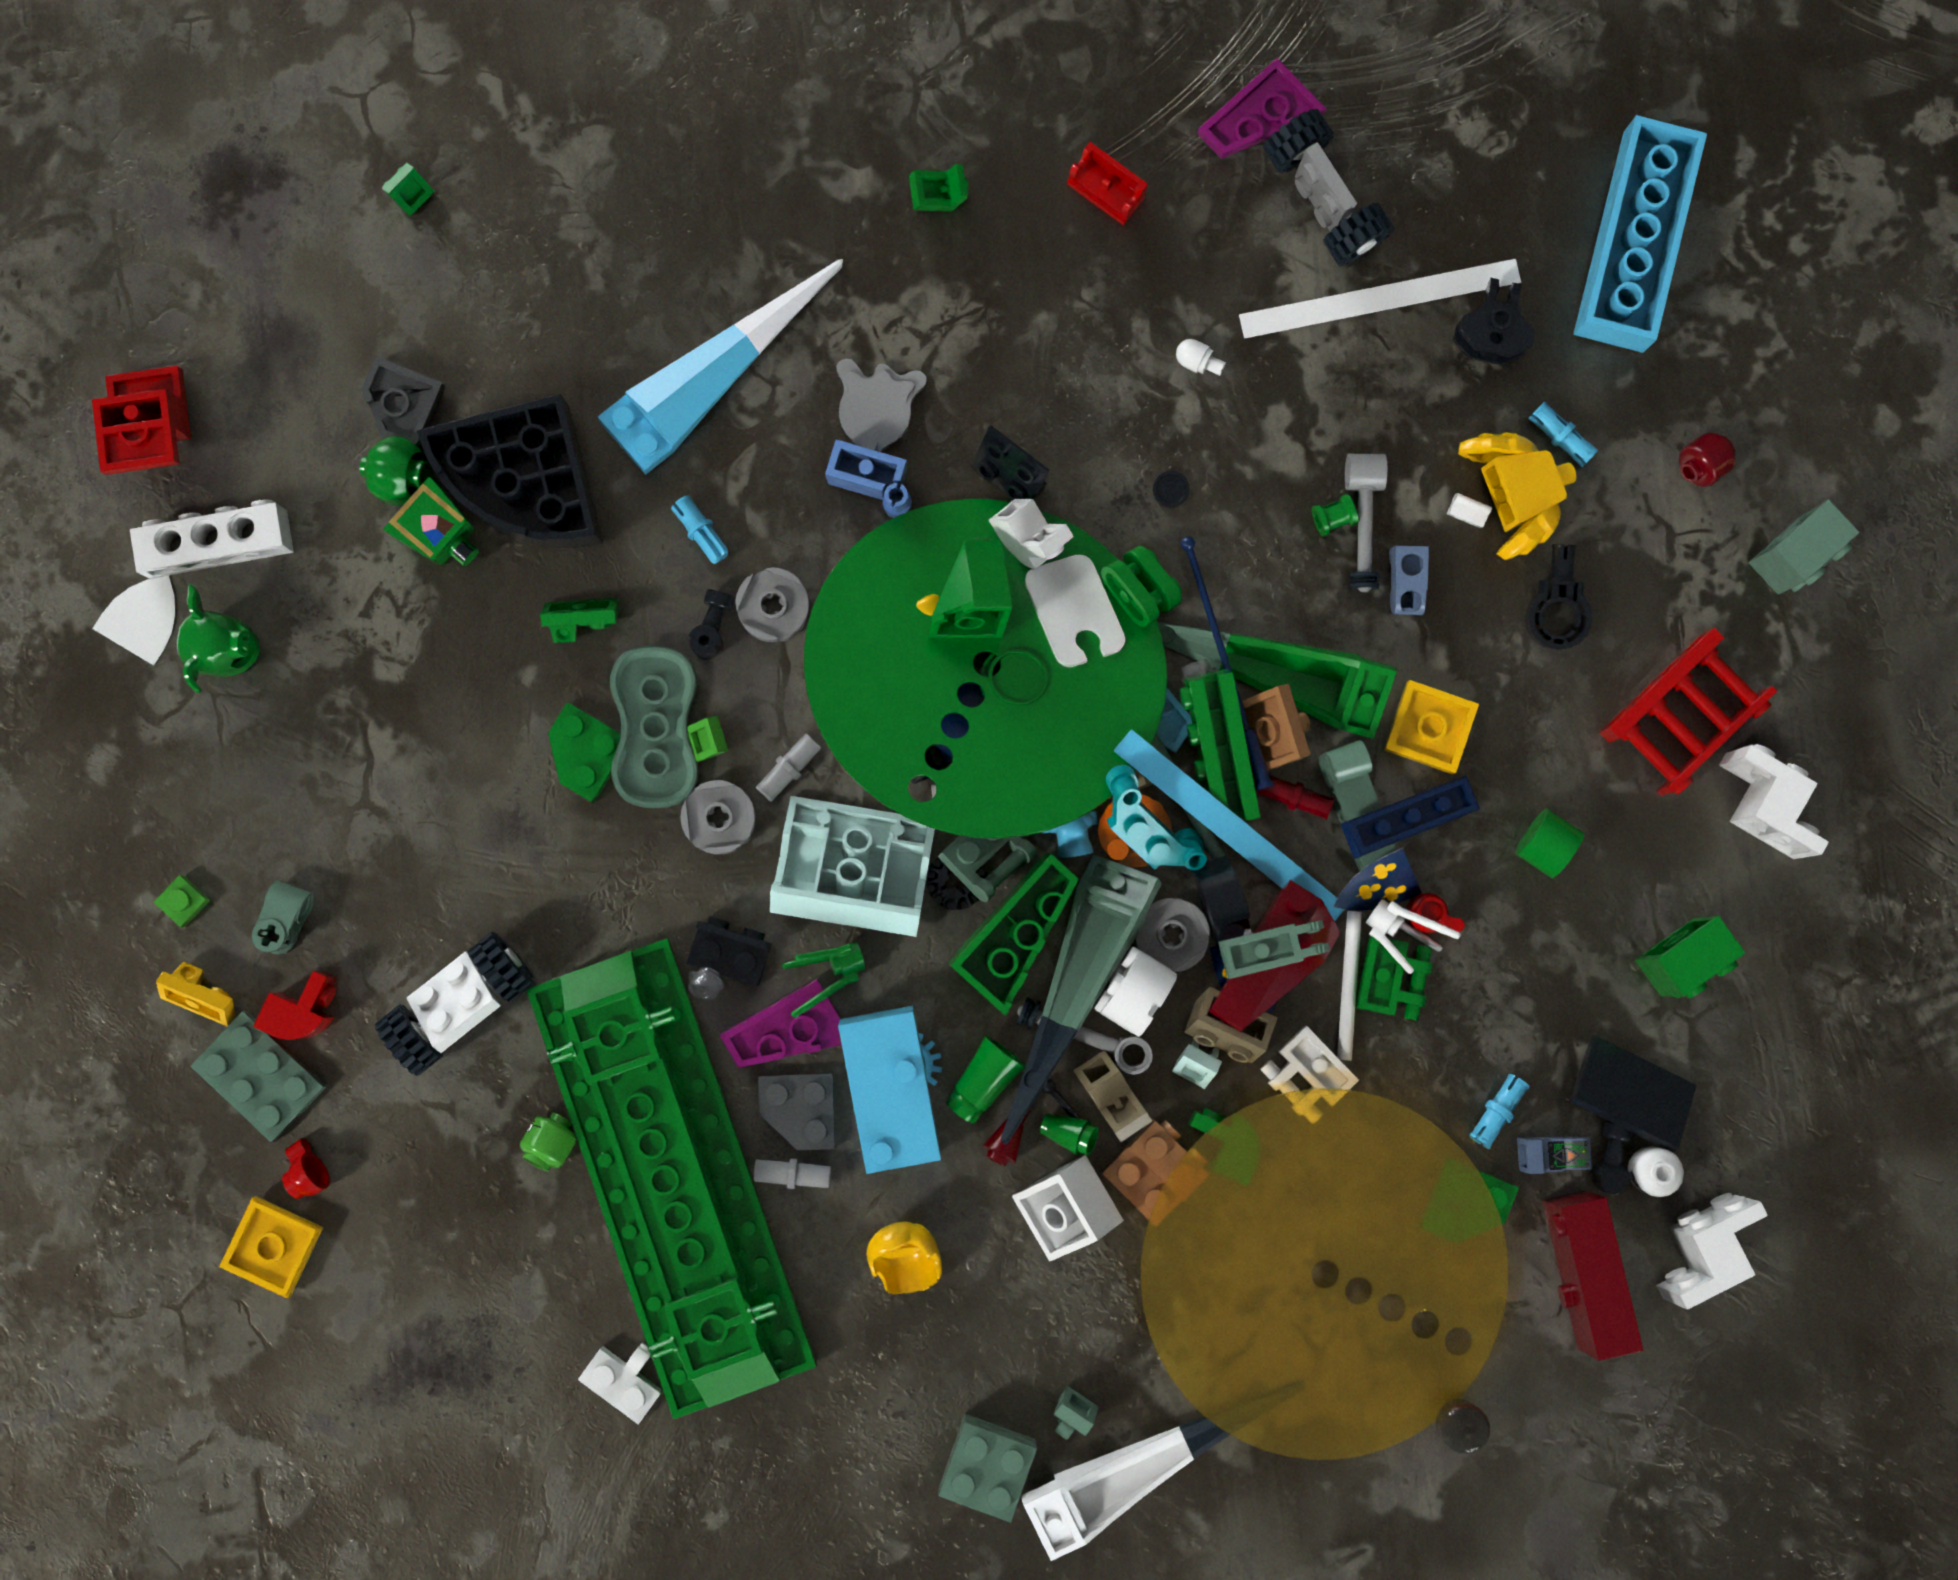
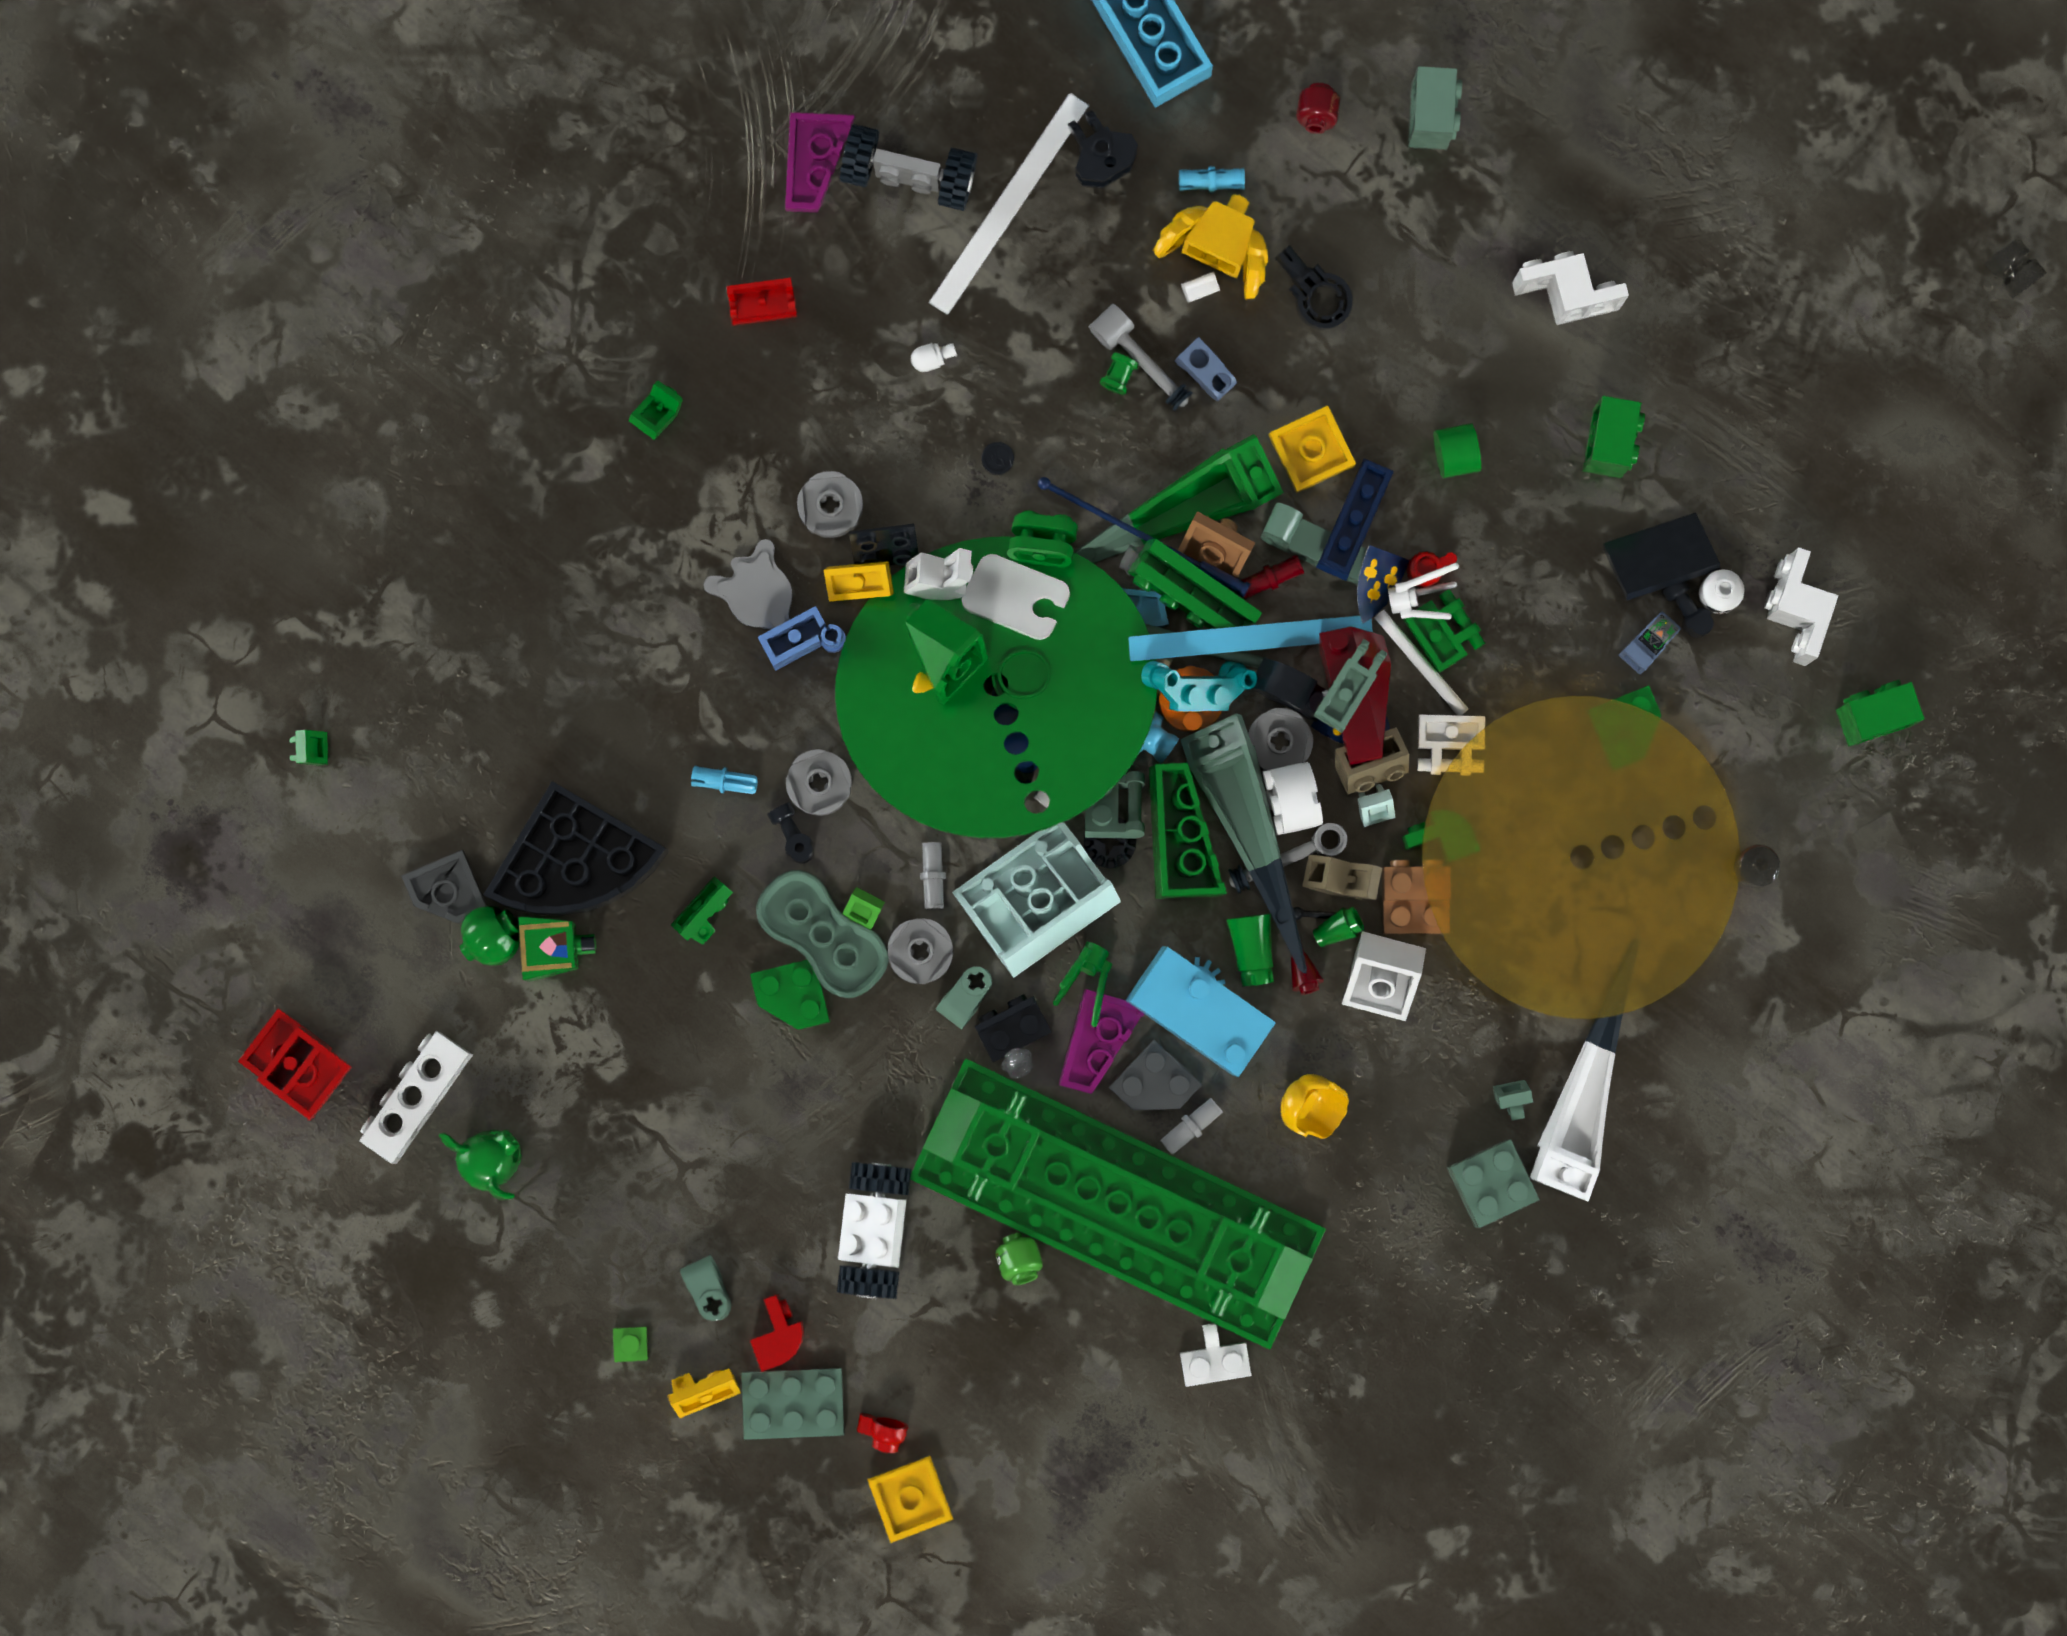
camera: 45 degrees left, 0 degrees up
white sticker [92,575,175,666] -> none
medium azure plate [598,259,843,475] -> none
medium azure pin [1469,1074,1530,1149] -> none
dark red brick [1542,1191,1644,1361] -> none
red fence [1599,627,1777,796] -> none
none -> light grey plate [797,471,863,538]
none -> yellow hinge [823,561,894,602]
none -> sand green piece [935,966,992,1030]
none -> green brick [1836,679,1925,747]

